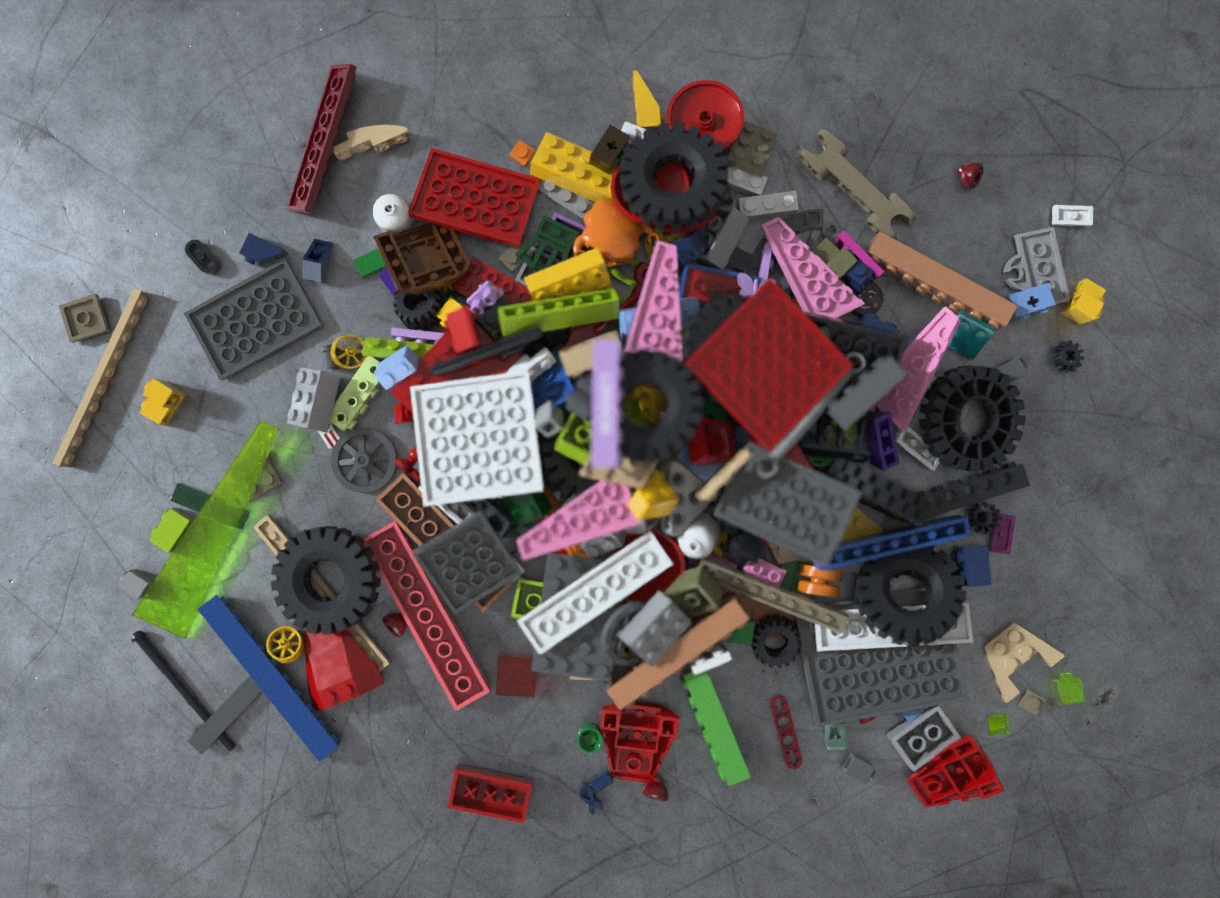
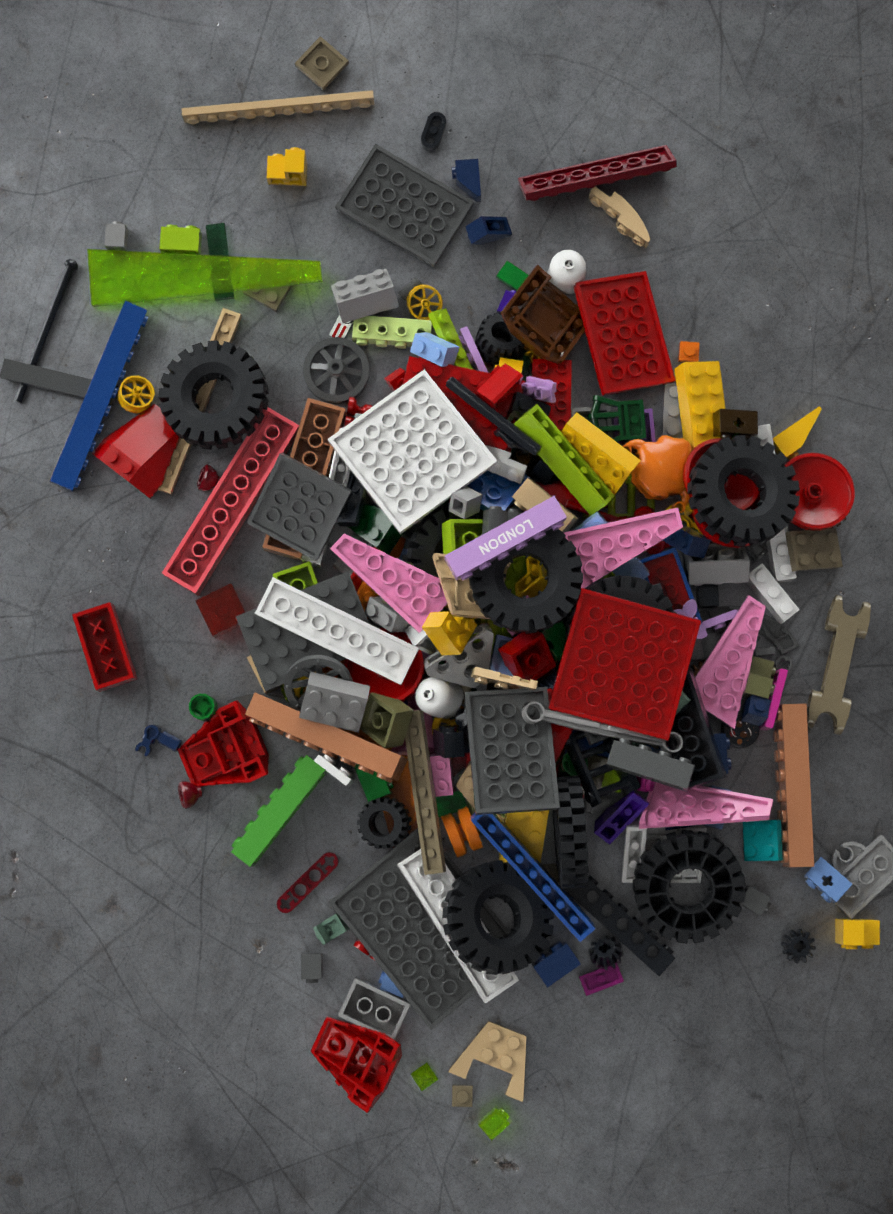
camera: 65 degrees right, 5 degrees down
dark tan plate [498,232,539,273] -> none

